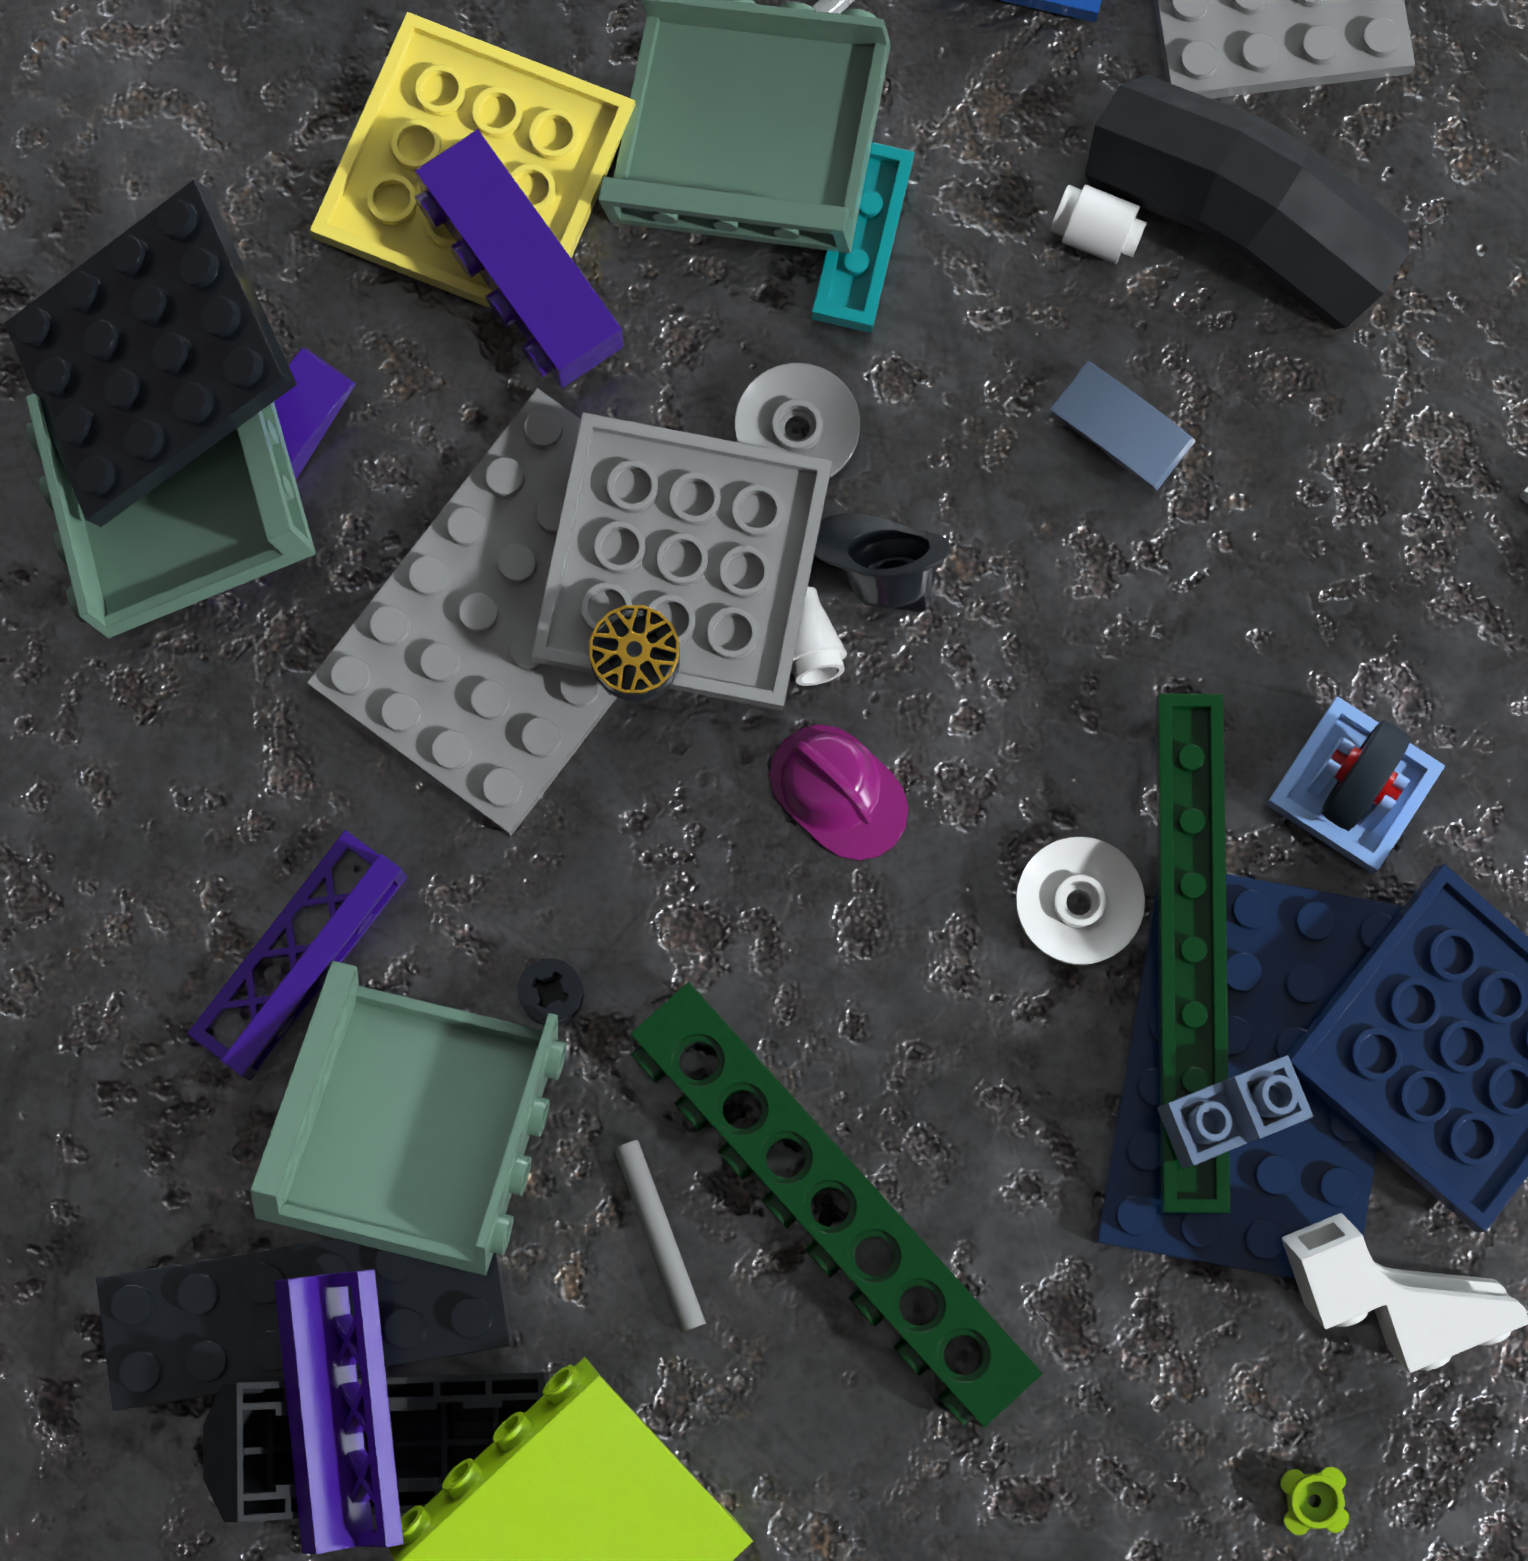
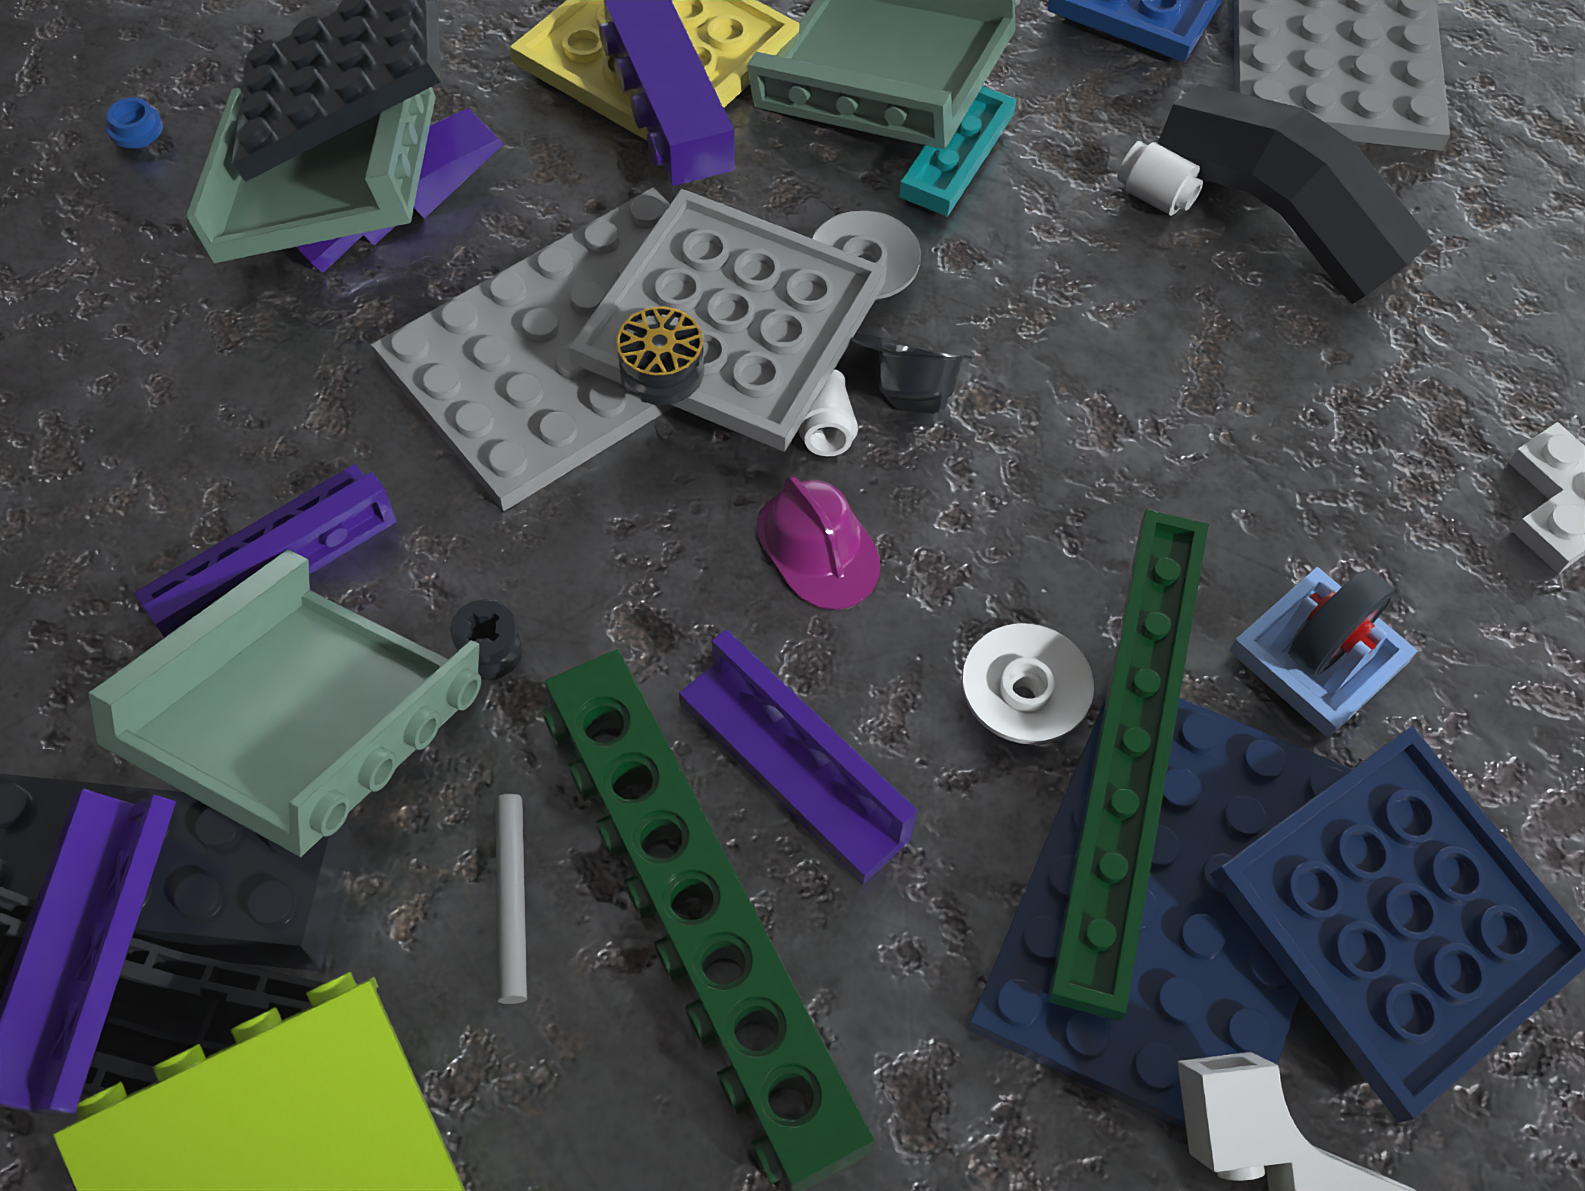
camera: 15 degrees right, 20 degrees down
sand blue slope [1050,361,1195,491] -> none
sand blue slope [1157,1055,1314,1169] -> none
none -> dark purple fence [679,629,918,885]

